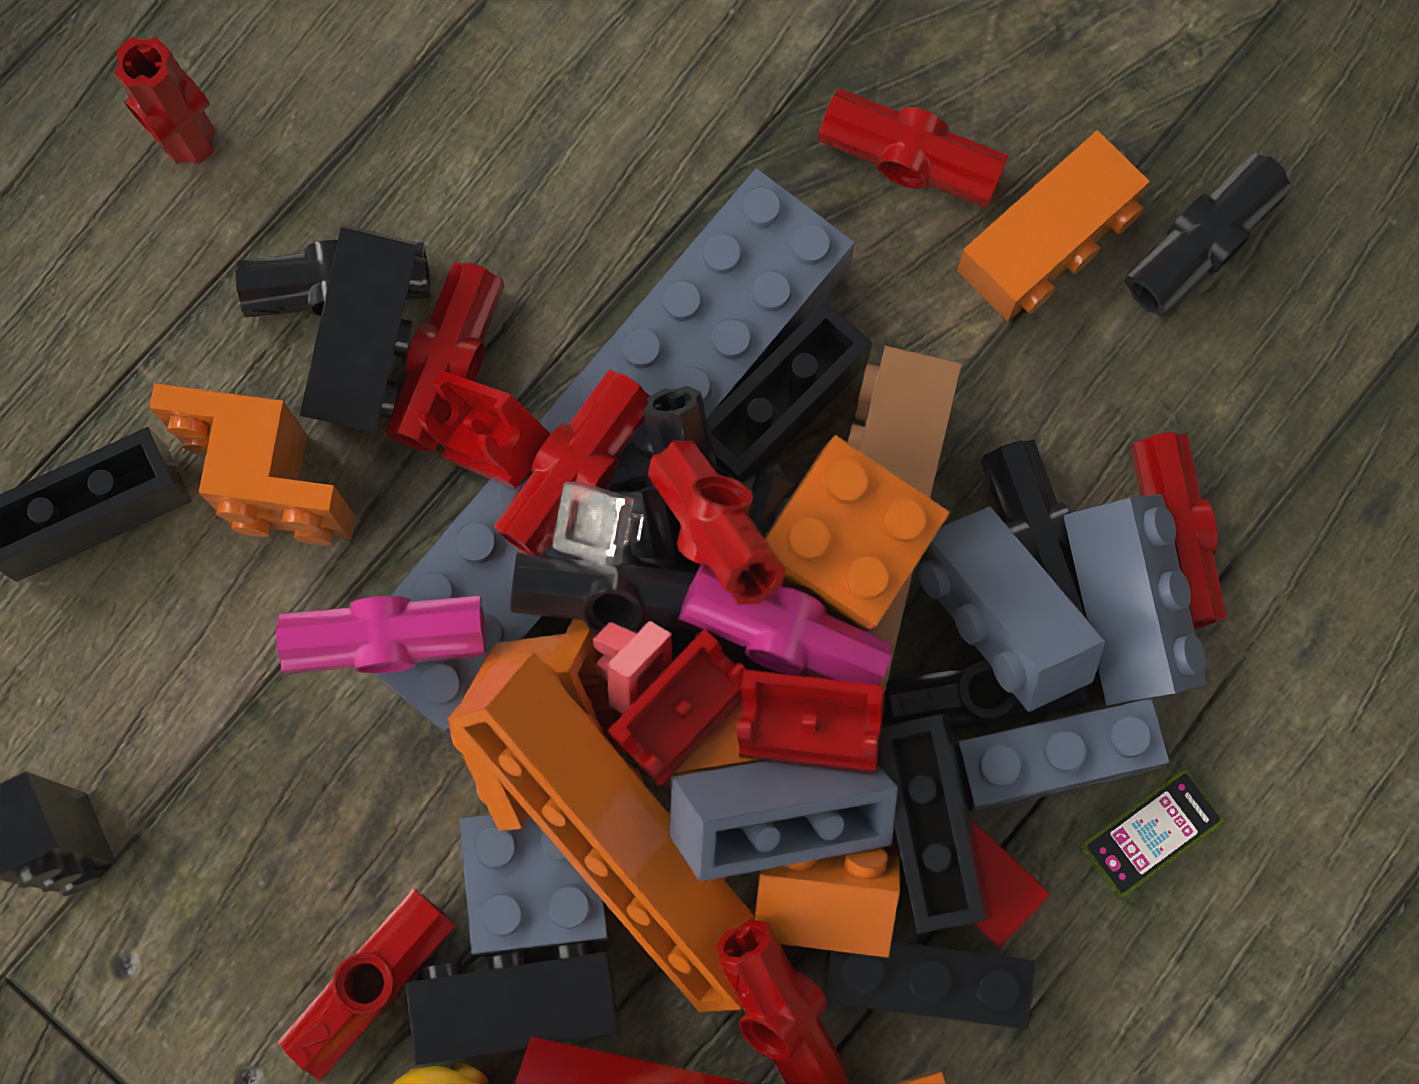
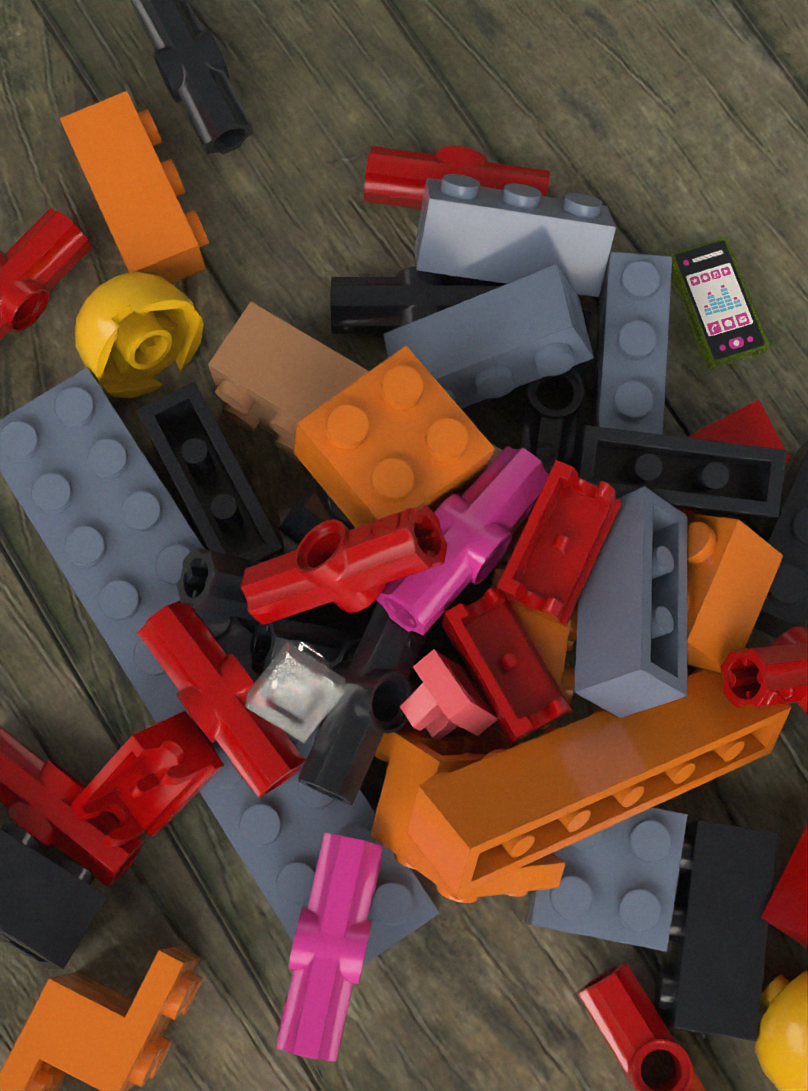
camera: 75 degrees left, 0 degrees up
none -> yellow cylinder [74,271,204,398]

